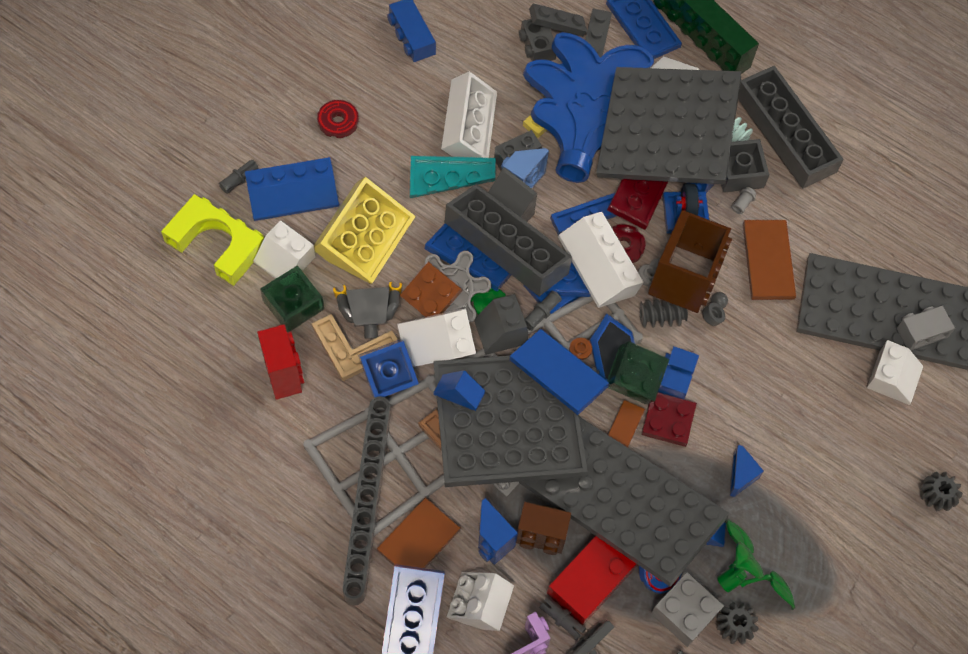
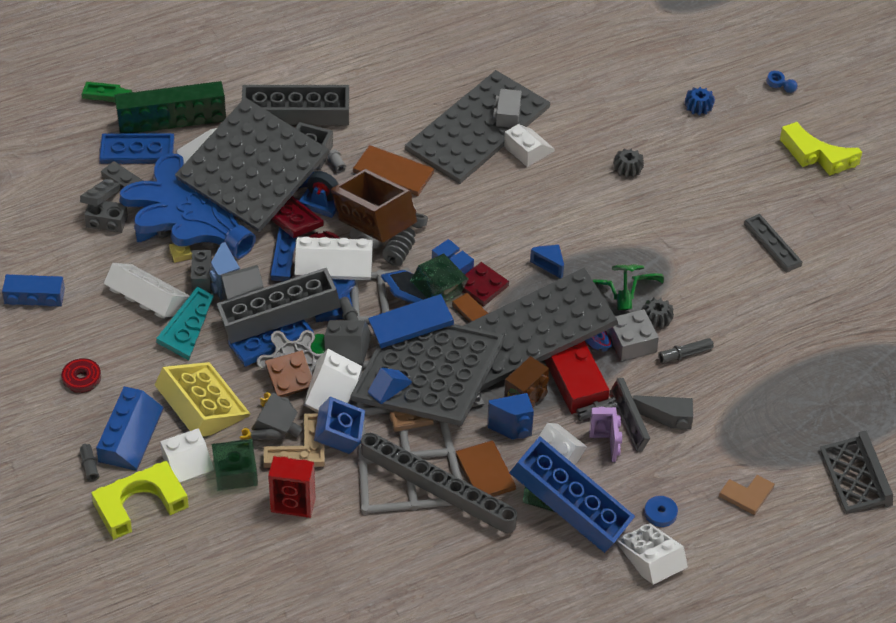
camera: 60 degrees left, 15 degrees down
dark orange plate [569,338,592,360] -> none

